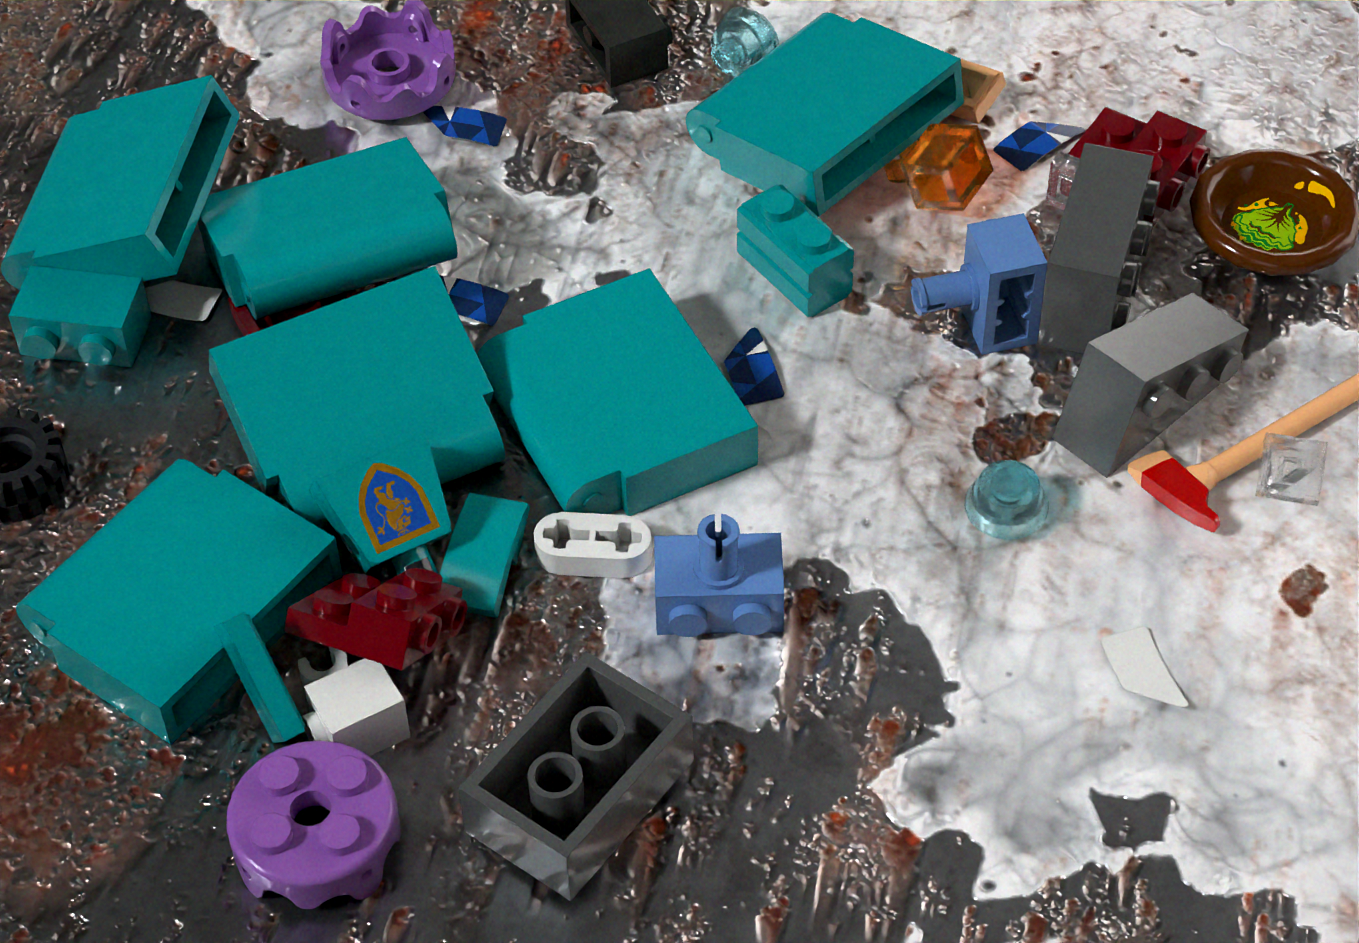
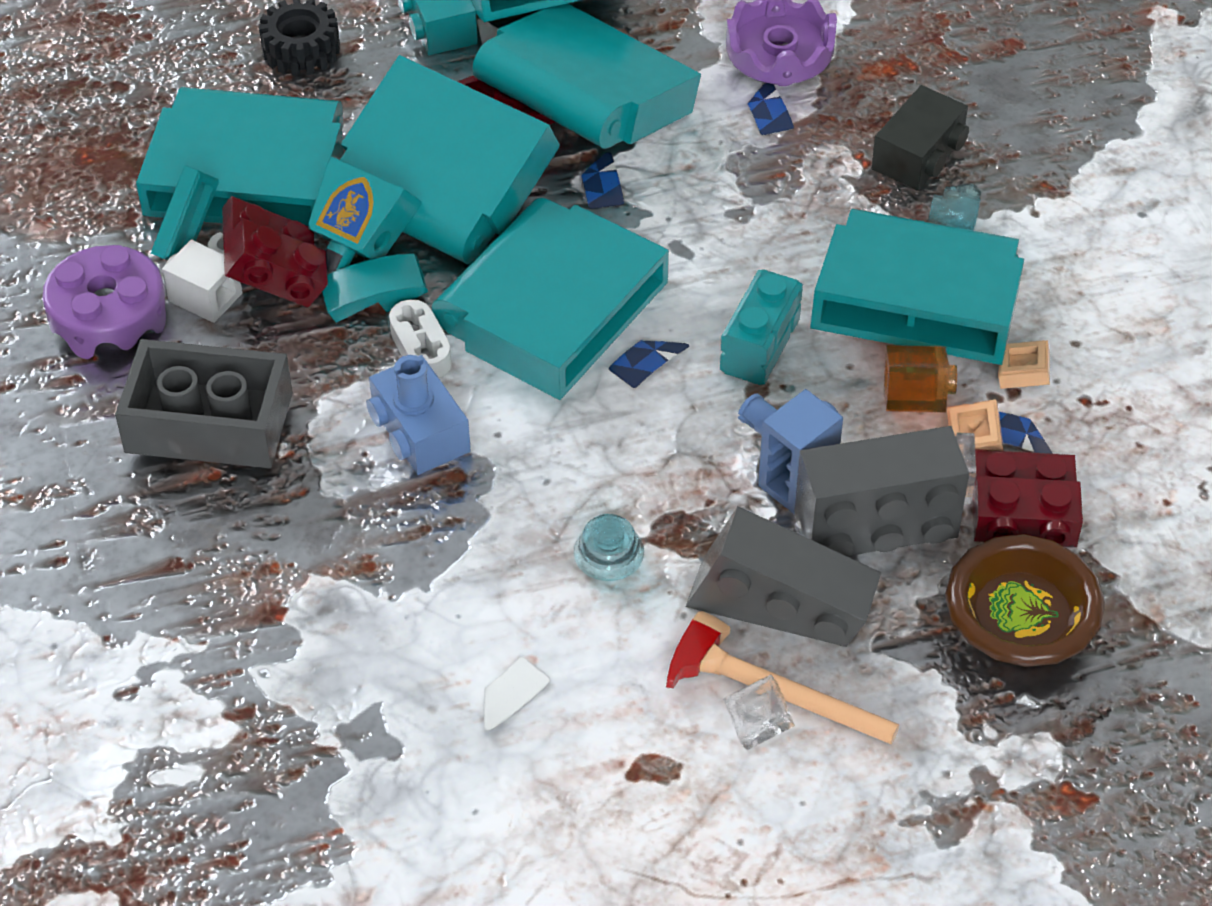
camera: 60 degrees right, 0 degrees up
none -> light nougat tile [947,399,1004,457]

